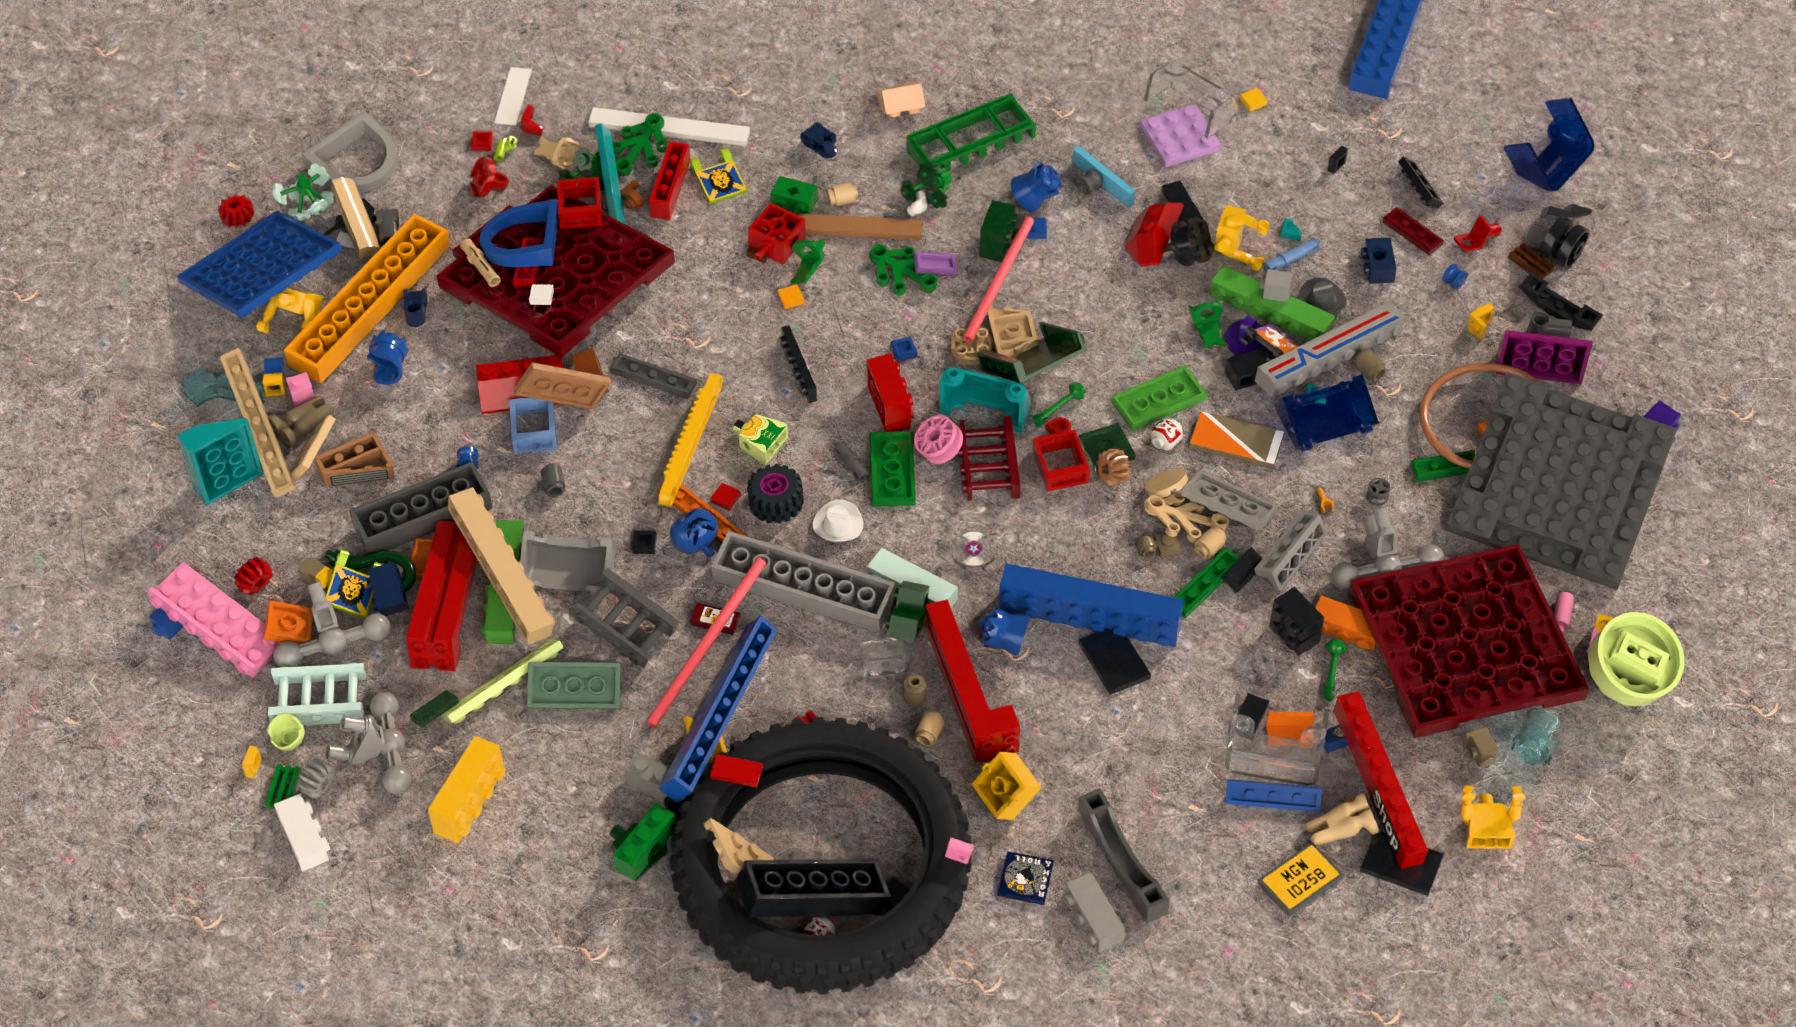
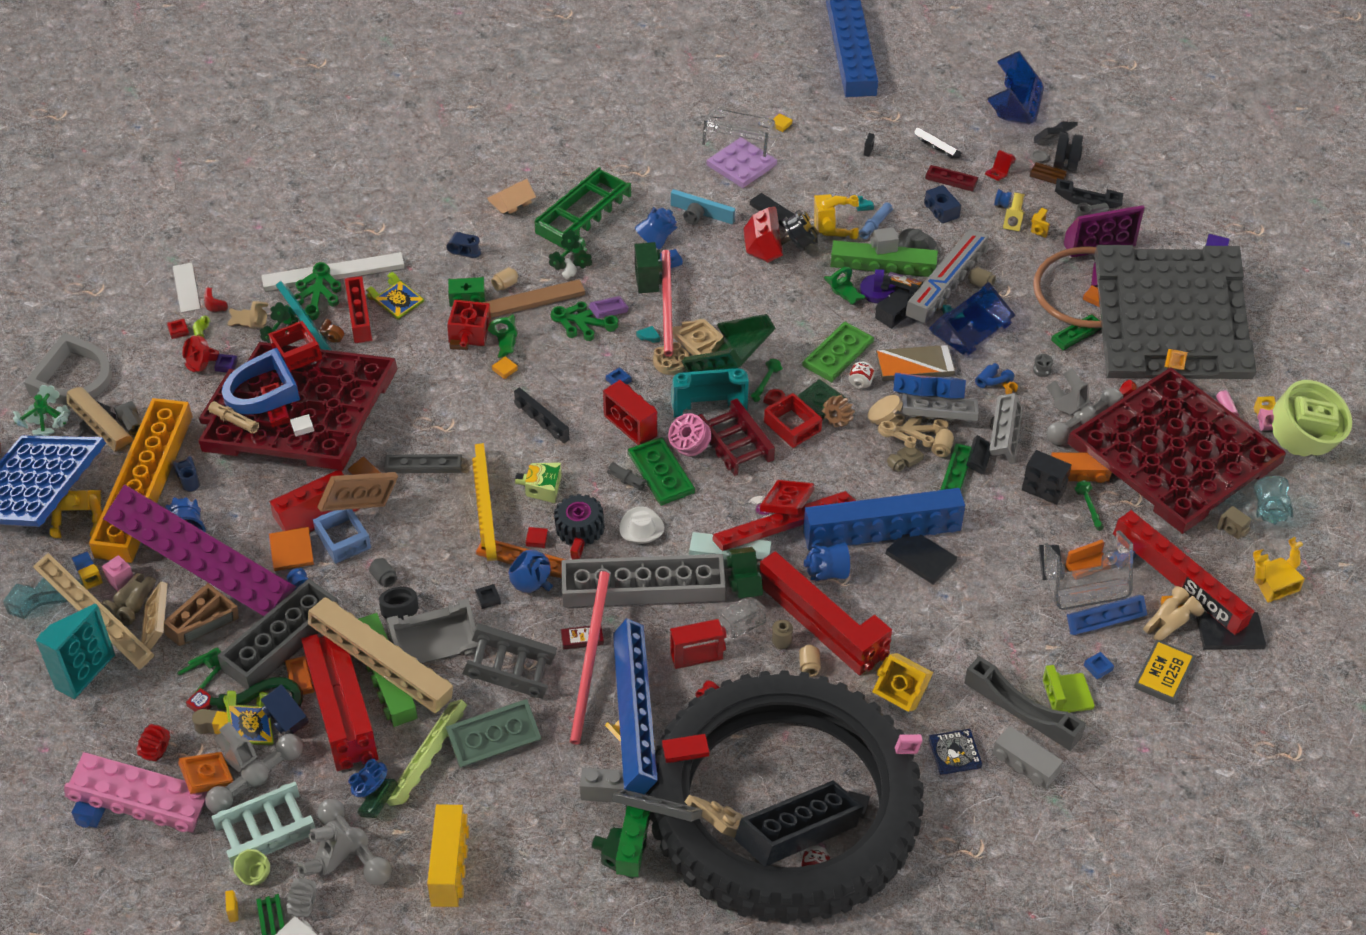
camera: 25 degrees left, 5 degrees down
none -> magenta brick [103,484,296,616]
none -> green plant [178,647,222,693]
none -> red tile [186,688,212,712]
none -> dark purple tile [214,354,238,373]
none -> orange tile [269,527,314,571]
none -> blue dish [348,759,387,797]
none -> black tyre [379,587,419,620]
none -> red tile [570,538,584,560]
none -> dark grey tile [612,790,702,821]
none -> teal tile [636,326,660,343]
none -> red window [670,619,727,669]
none -> red plate [712,491,856,551]
none -> red tile [760,480,815,515]
none -> blue arch [893,373,966,399]
none -> blue plant [975,363,1015,388]
none -> light yellow bracket [1003,192,1025,231]
none -> lime bracket [1042,665,1095,712]
none -> blue plate [1084,652,1114,680]
none -> red tile [1119,380,1137,397]
none -> light orange tile [1164,349,1188,370]

